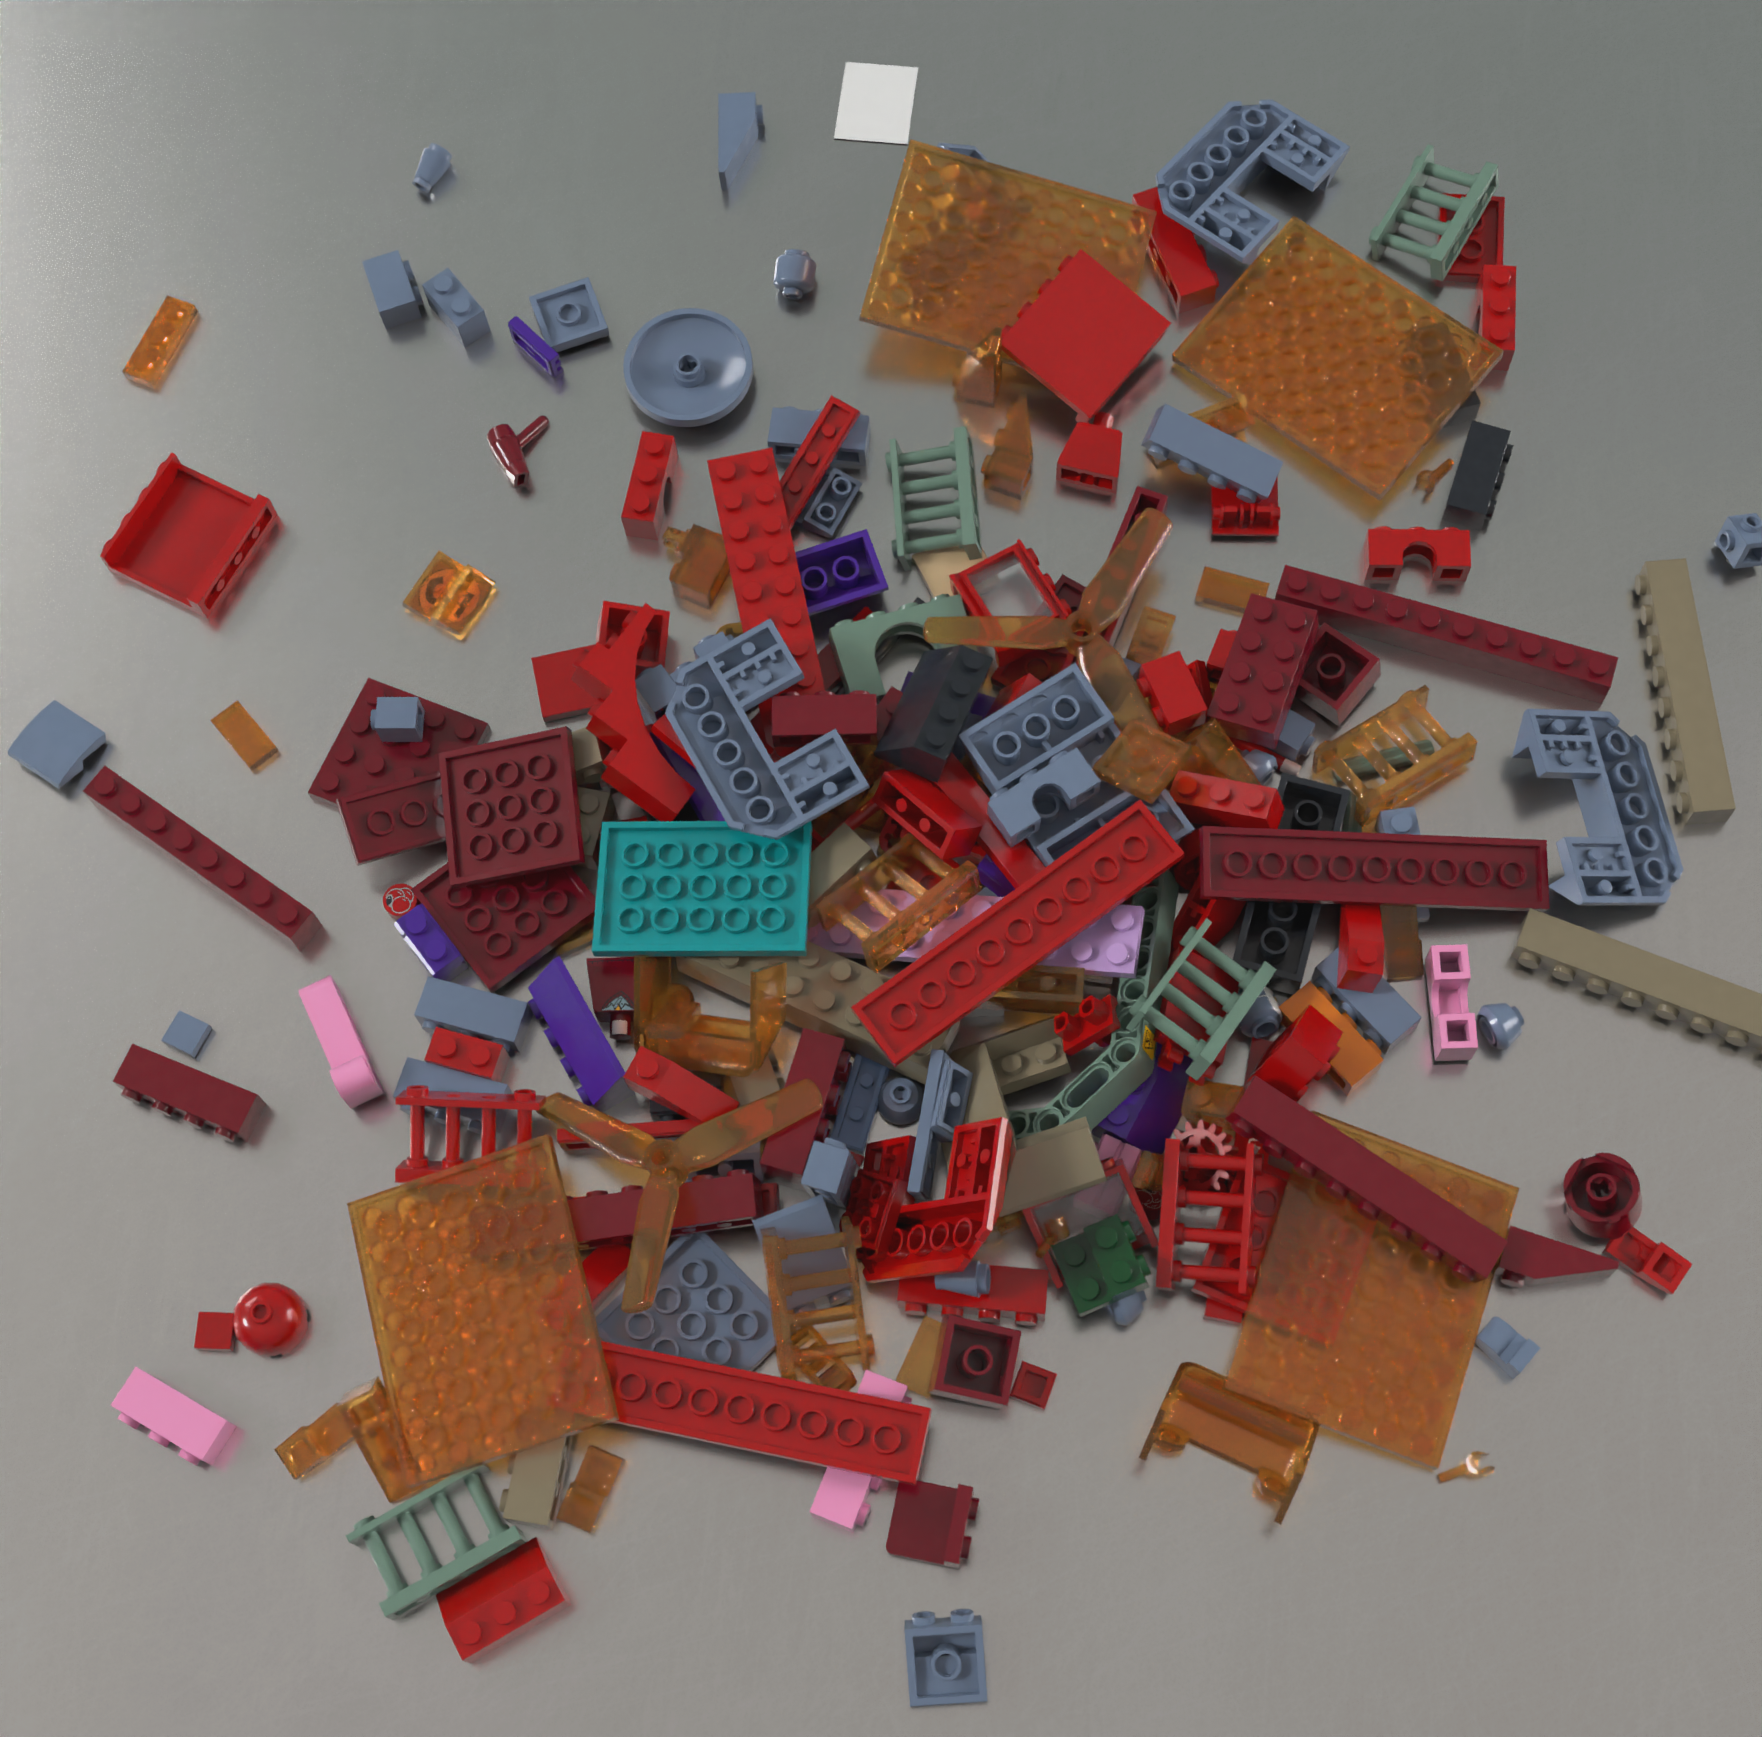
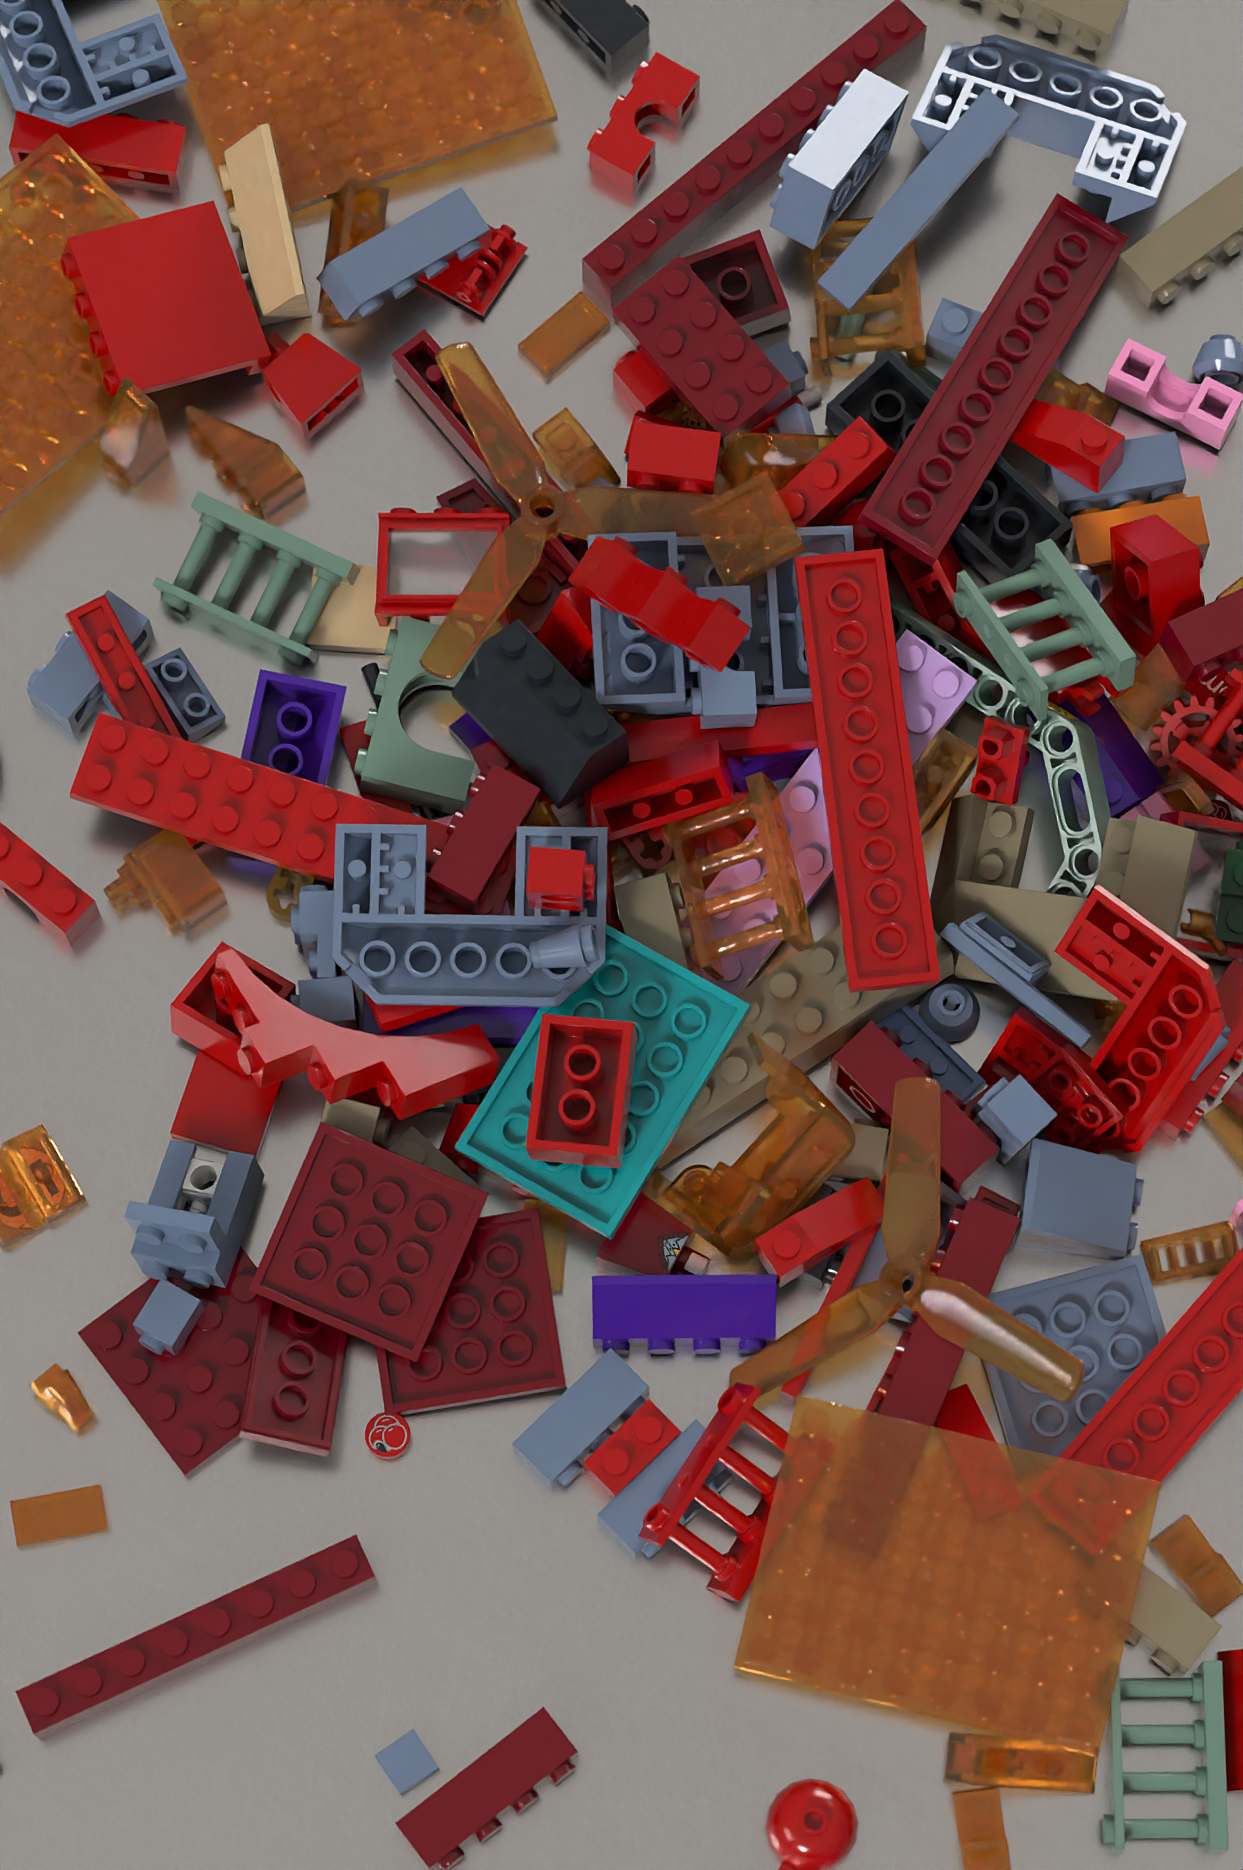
camera: 65 degrees left, 5 degrees up
bright pink beam [298,975,384,1109] -> none
dark purple brick [394,904,468,982] -> none
clear orange fence [760,1216,875,1381] -> none
clear orange hand [1416,458,1454,494] -> none
none -> clear orange cone [29,1363,95,1432]
none -> sand blue brick [124,1140,265,1289]
none -> tan slope [219,123,312,326]
none -> red brick [525,1014,638,1169]
none -> red brick [526,846,596,912]
none -> sand blue cone [530,923,600,969]
none -> red brick [568,536,751,672]
none -> brick [769,69,909,250]
none -> sand blue tile [817,87,1019,312]

